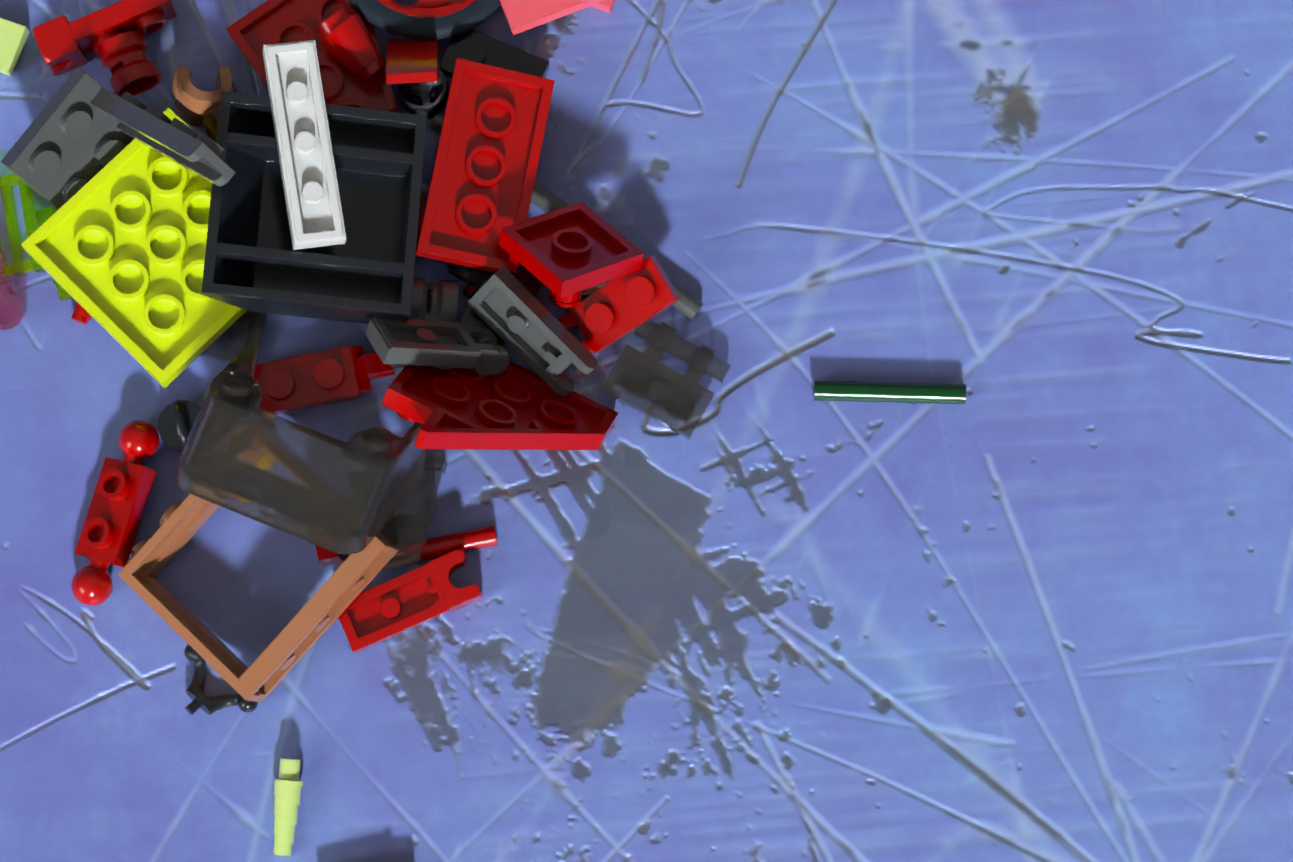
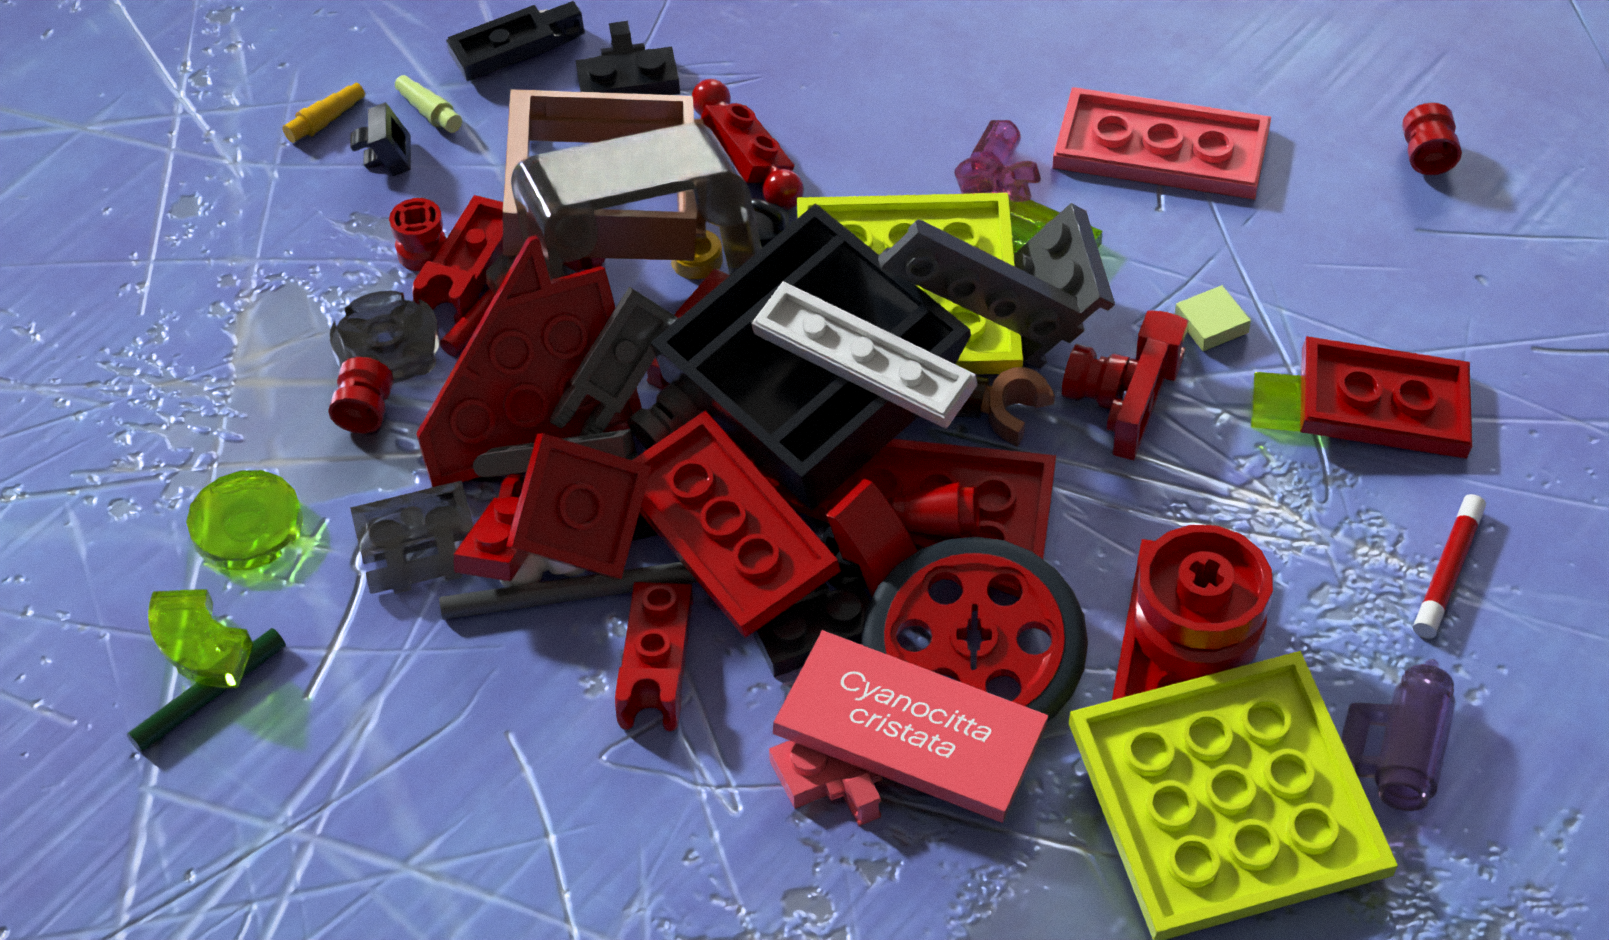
camera: 140 degrees right, 30 degrees down
none -> clear neon green tile [148,589,253,688]
none -> clear neon green tile [186,470,303,570]
none -> red wheel [328,357,394,434]
none -> clear smoke plate [330,290,440,384]
none -> black tile [350,102,411,176]
none -> red wheel [389,198,446,271]
none -> black hinge [446,1,585,81]
none -> black hinge [575,21,680,95]
none -> red plate [615,582,693,731]

